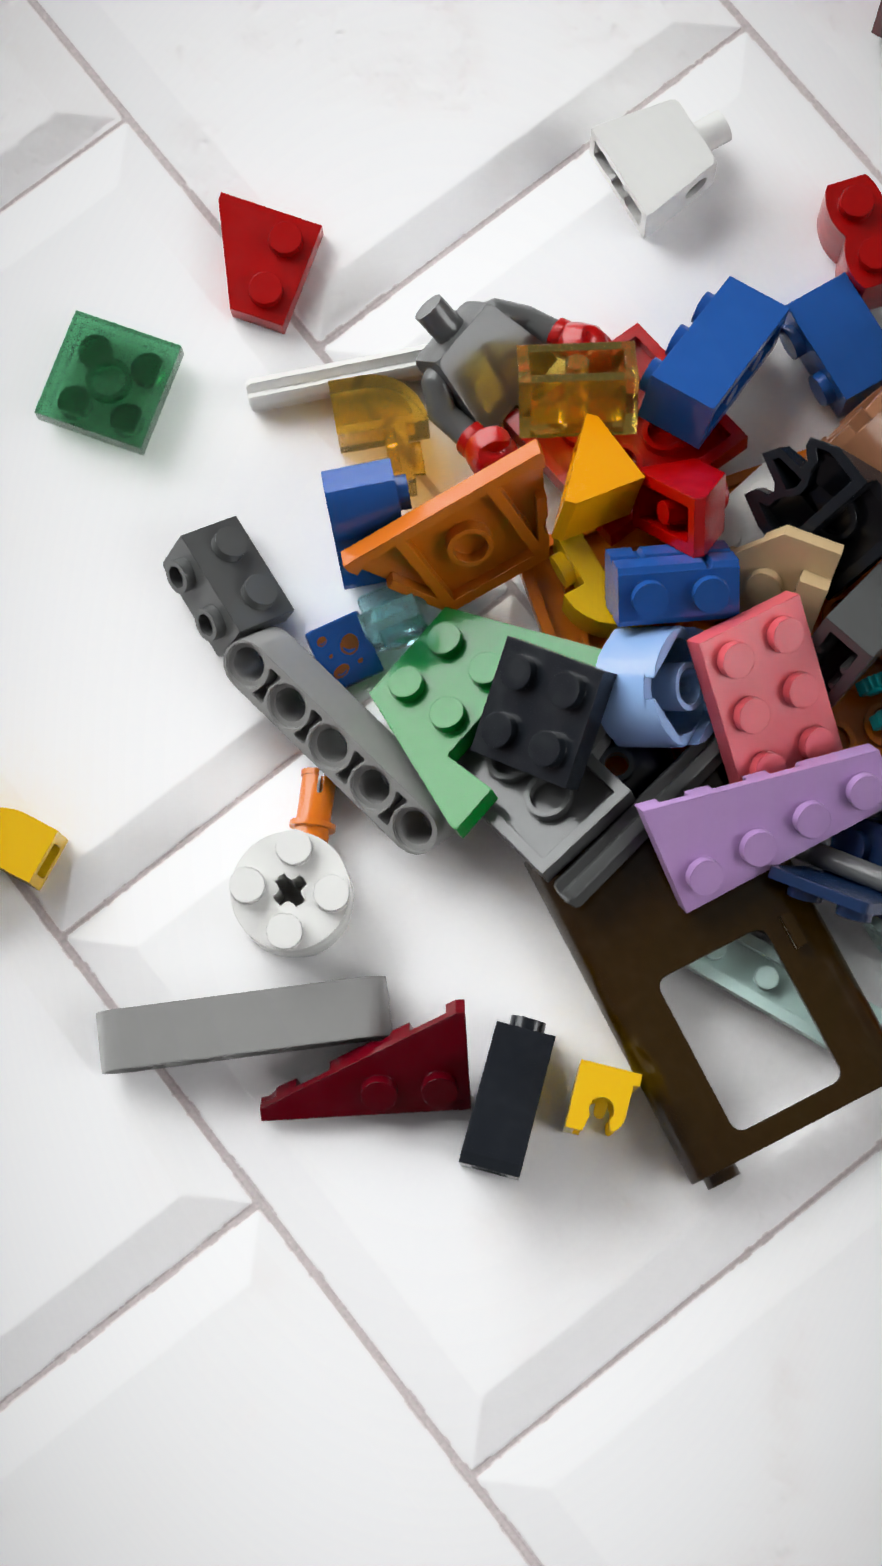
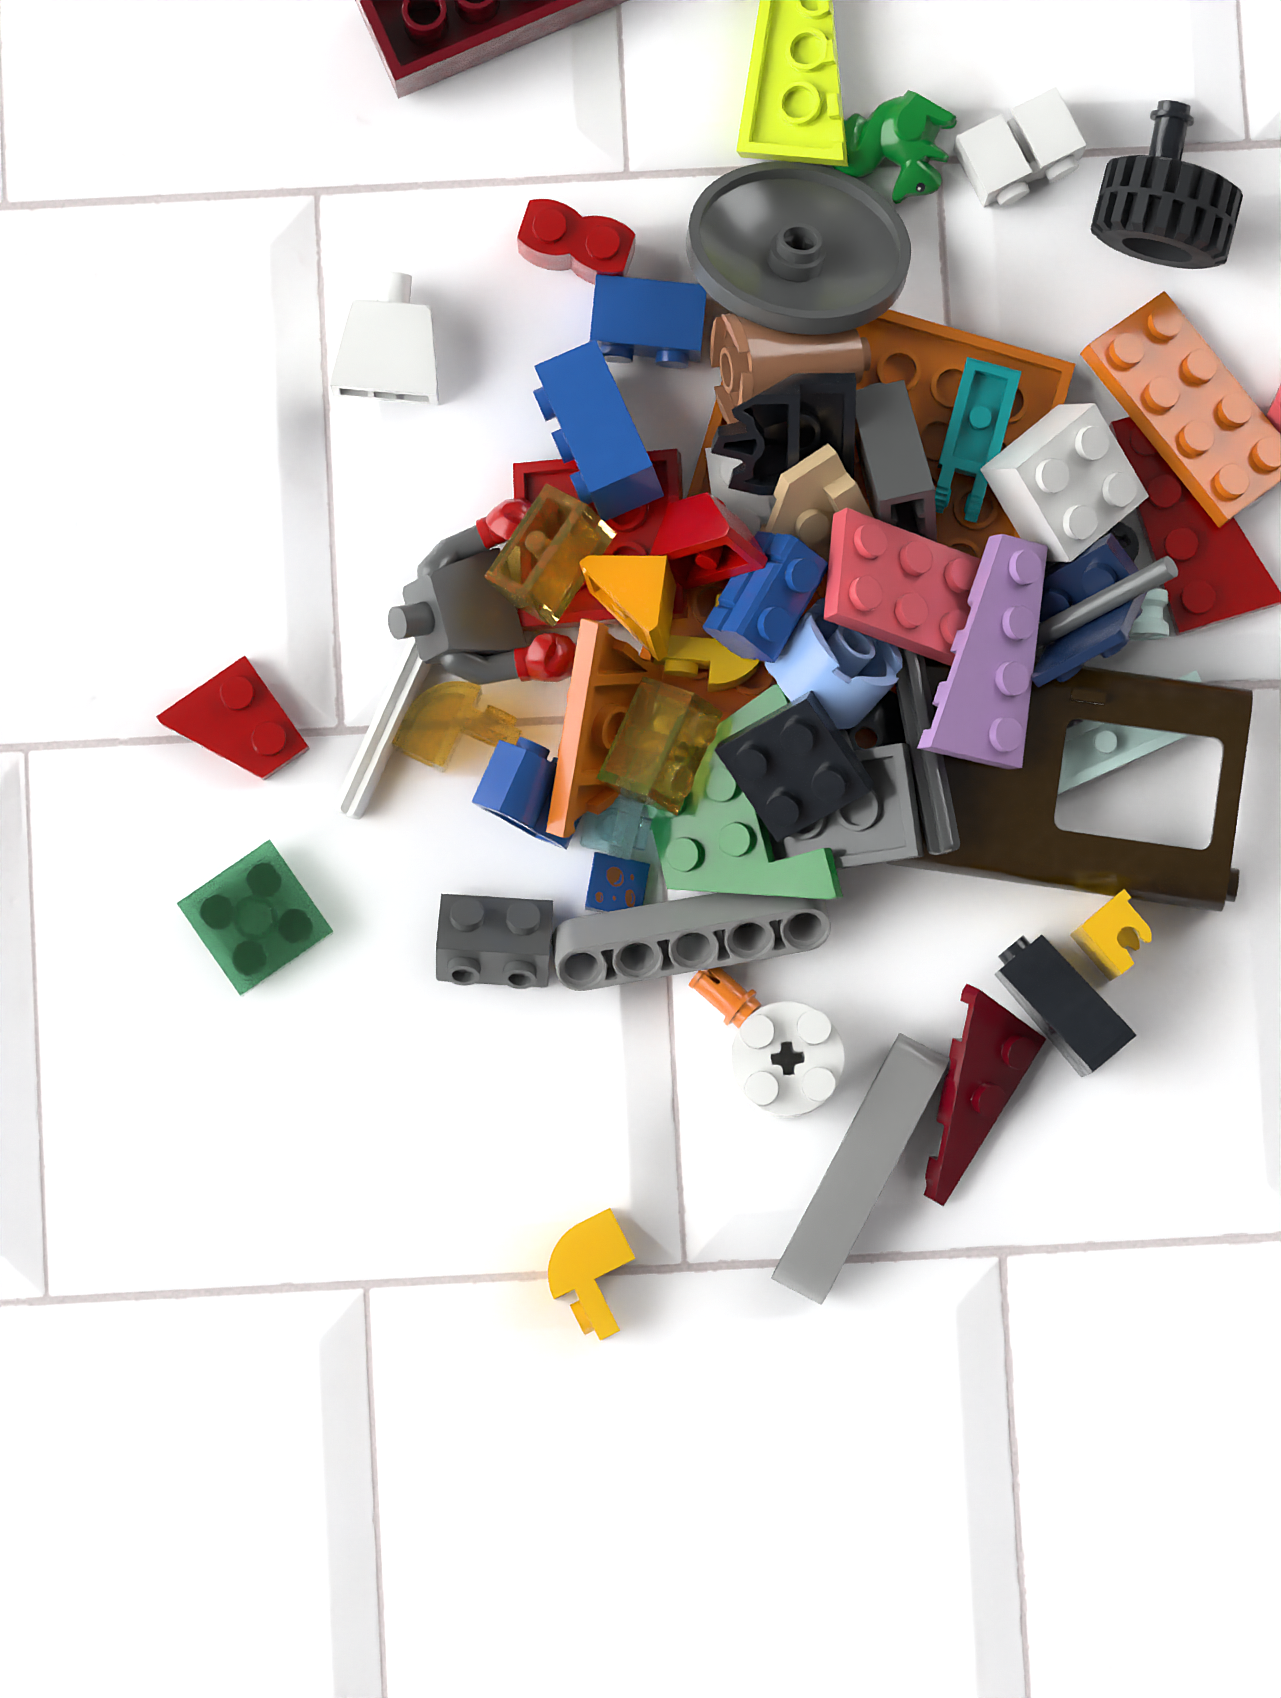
camera: 65 degrees left, 5 degrees up
none -> clear yellow brick [596,676,723,816]

